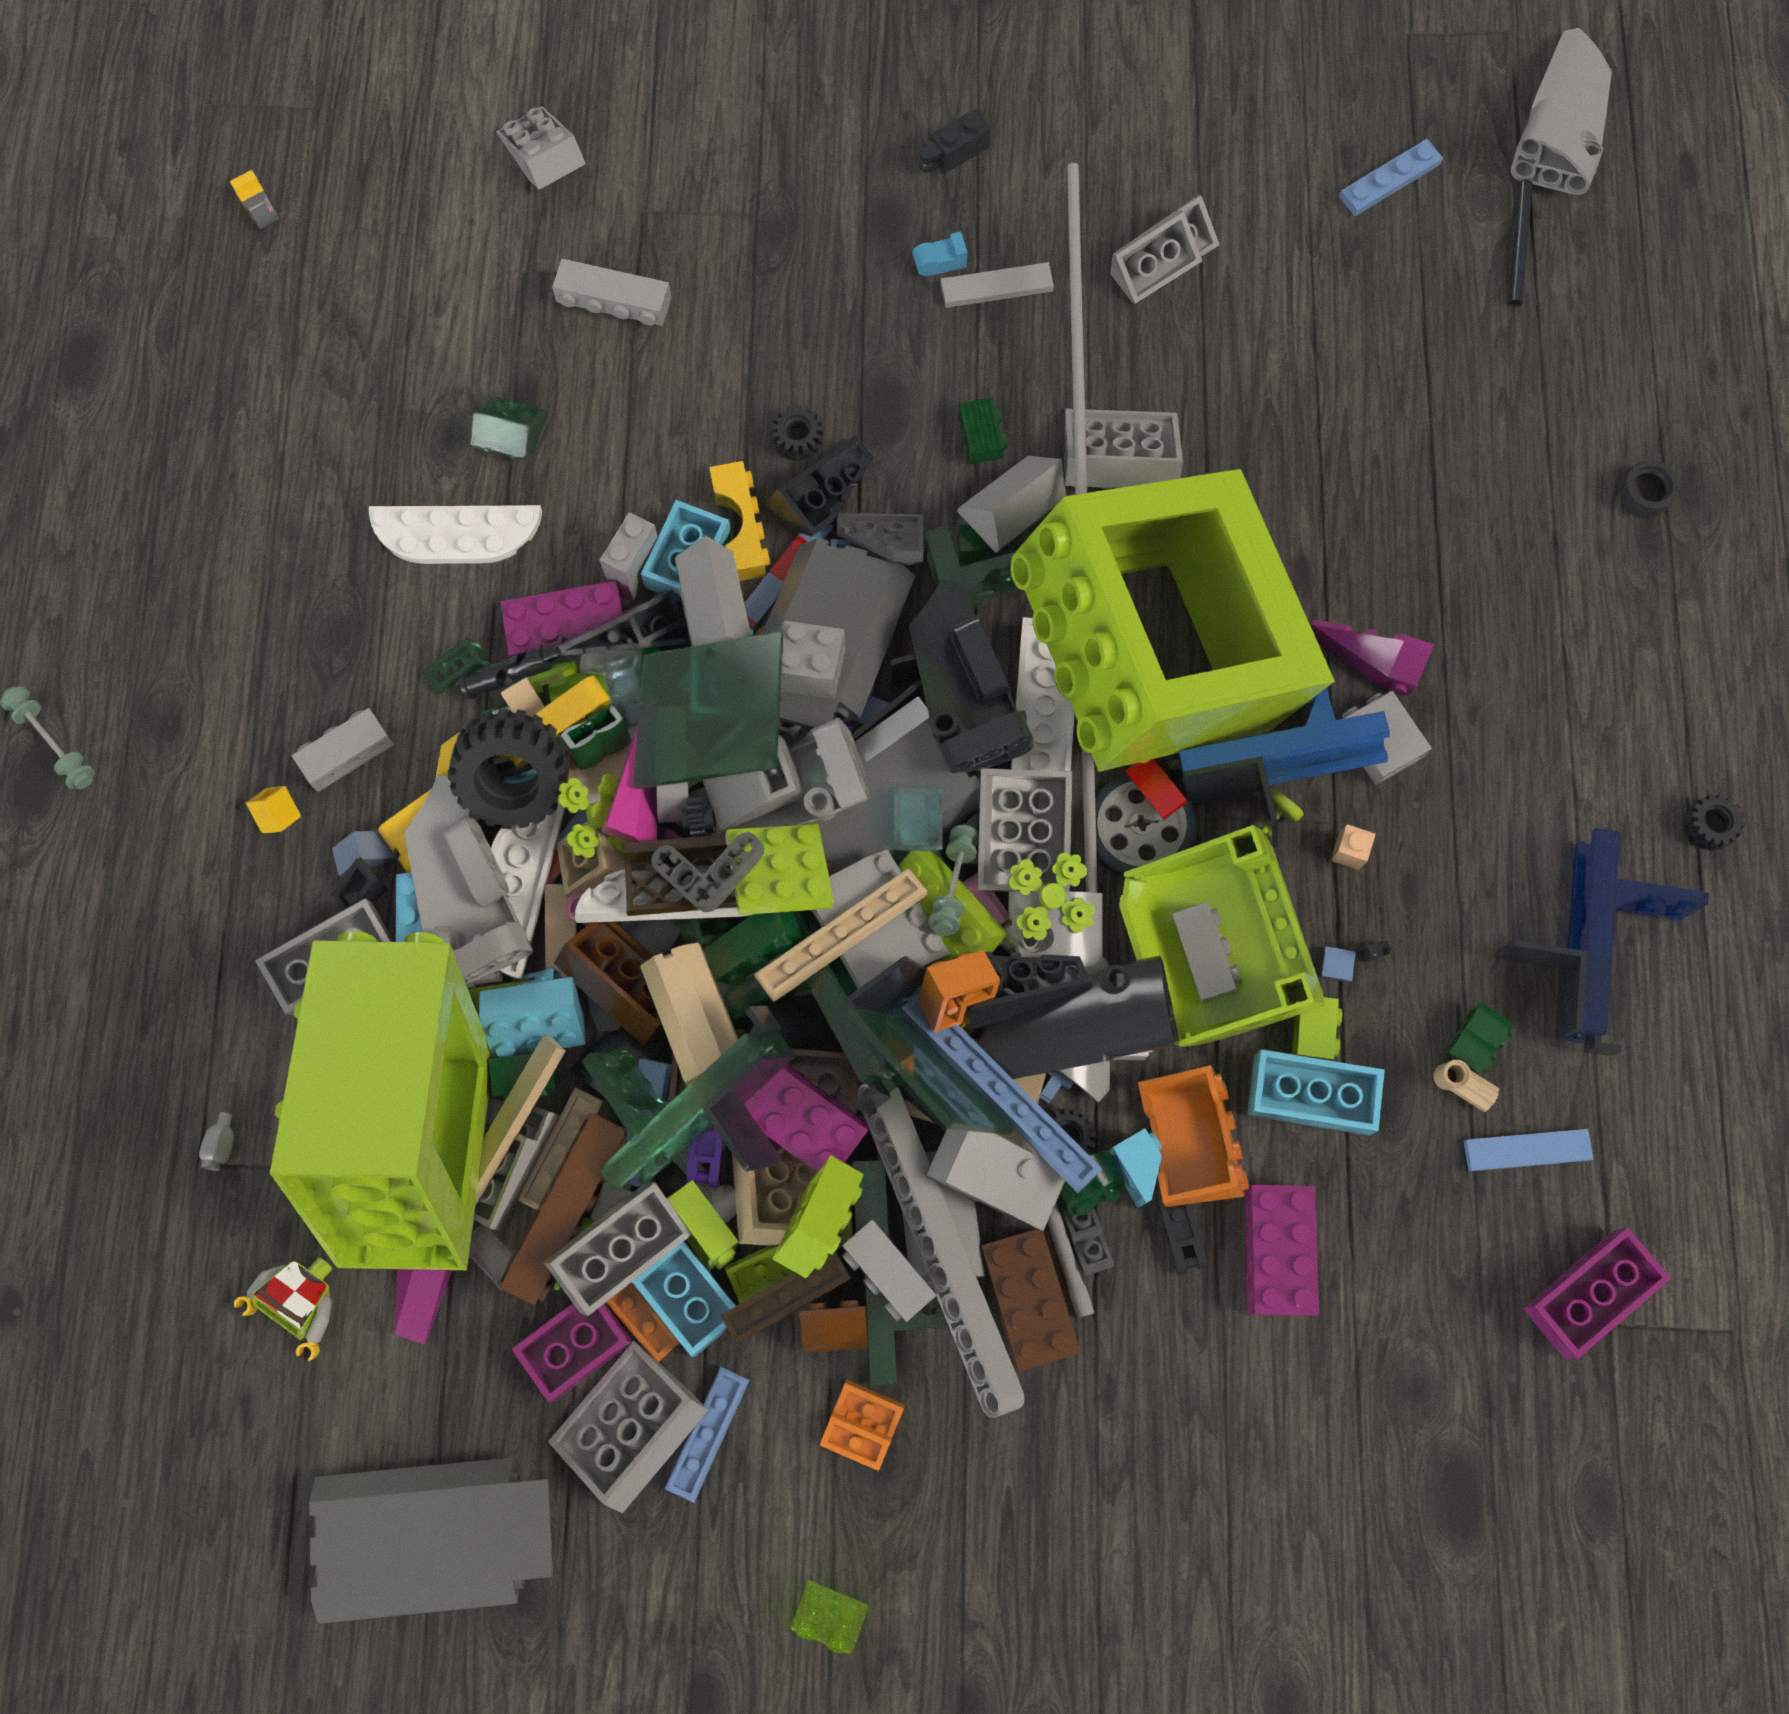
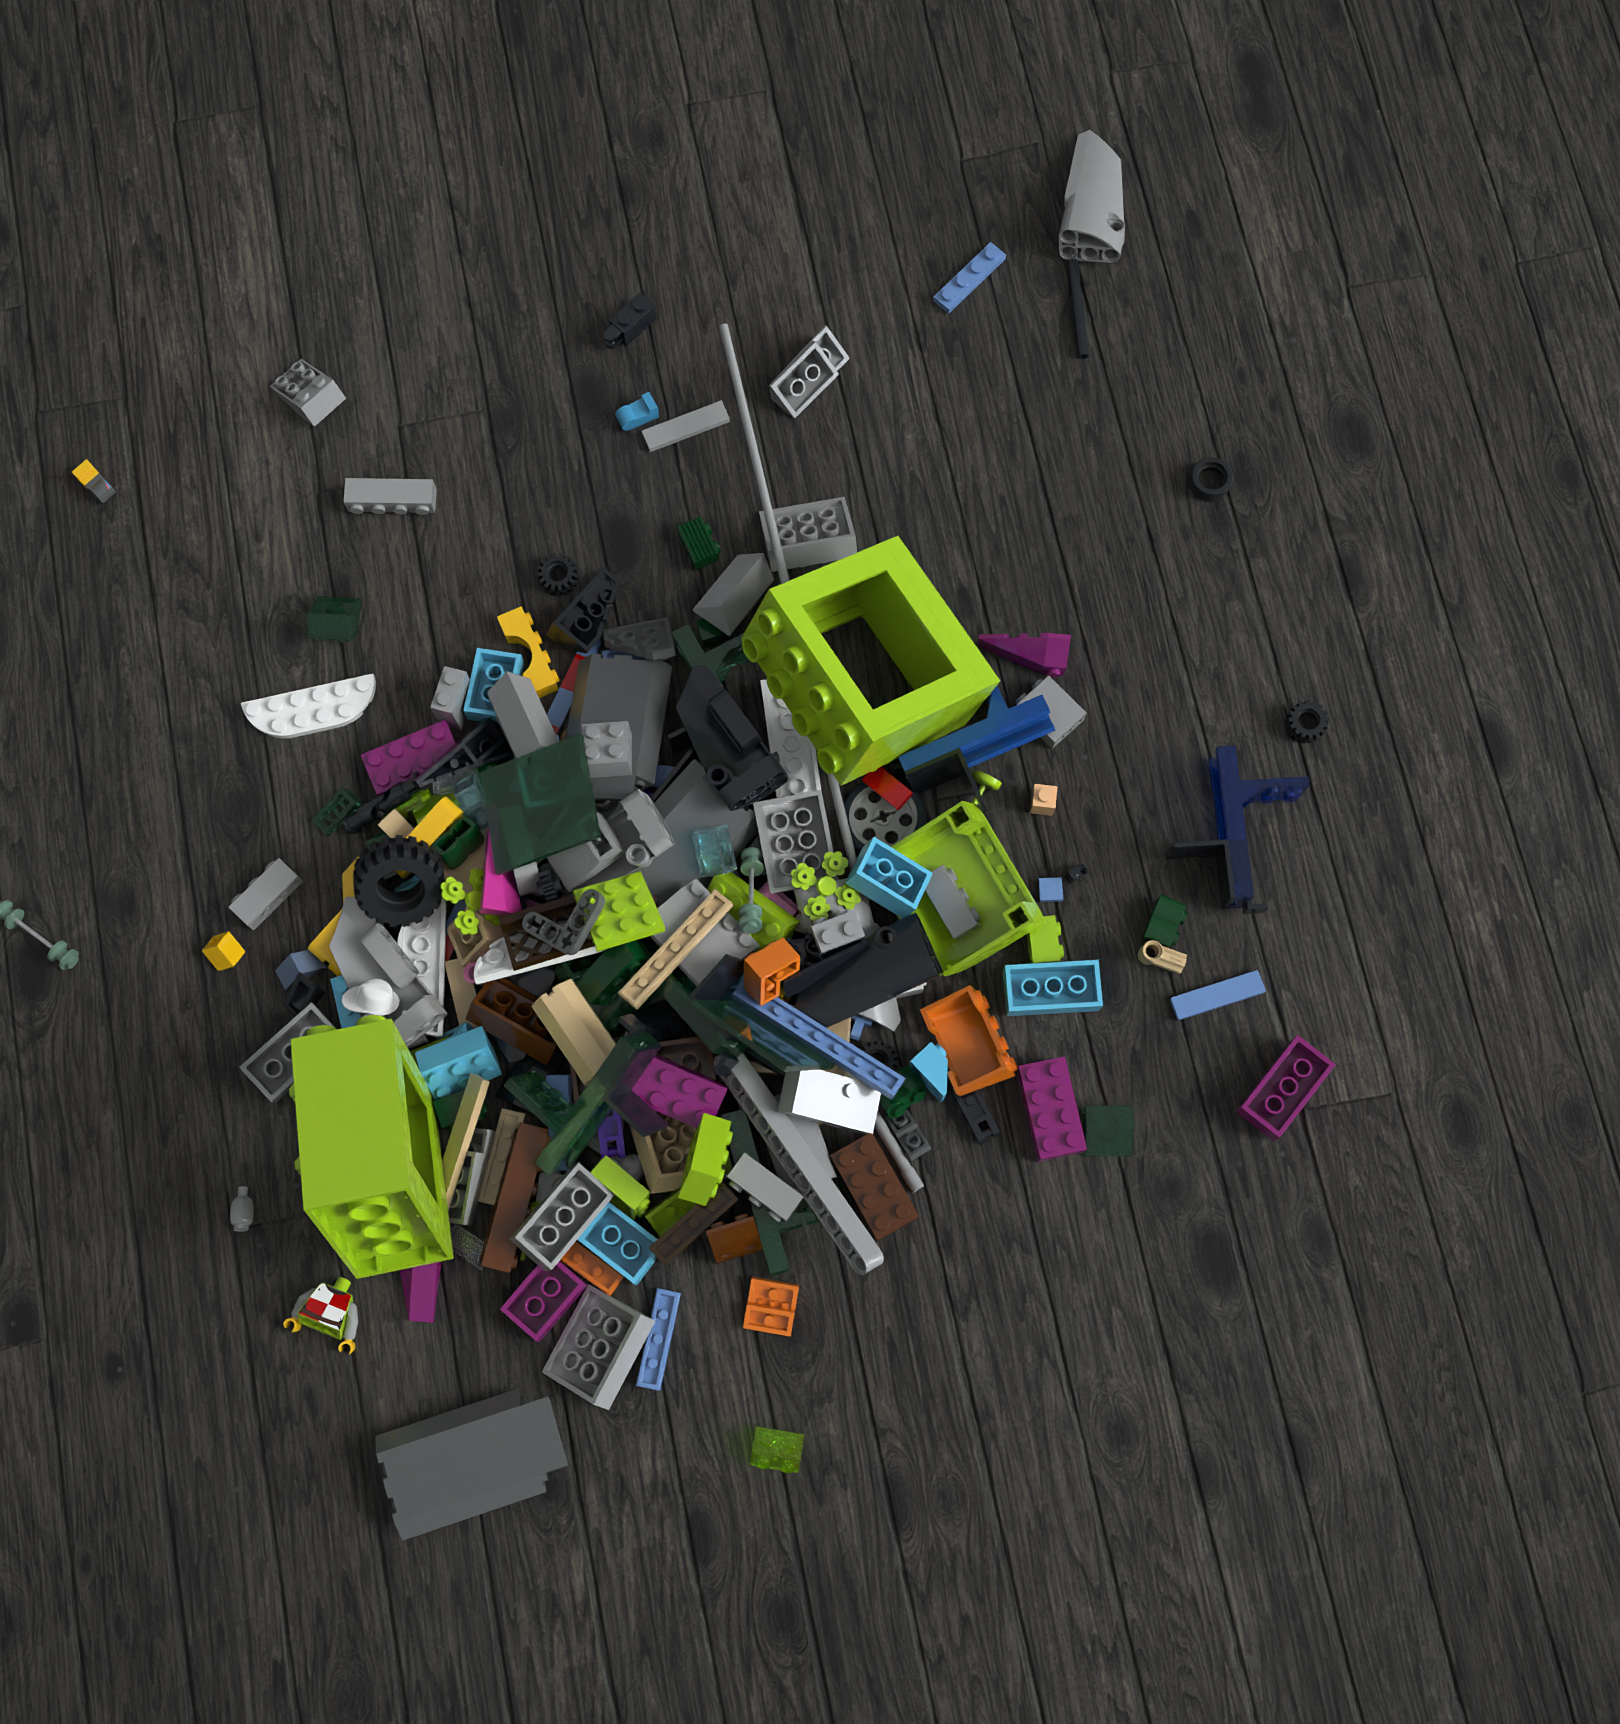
camera: 10 degrees left, 0 degrees up
none -> white piece [342,979,400,1015]
none -> light grey bracket [808,909,865,954]
none -> medium azure brick [845,837,933,918]
none -> clear green slope [1082,1105,1134,1157]

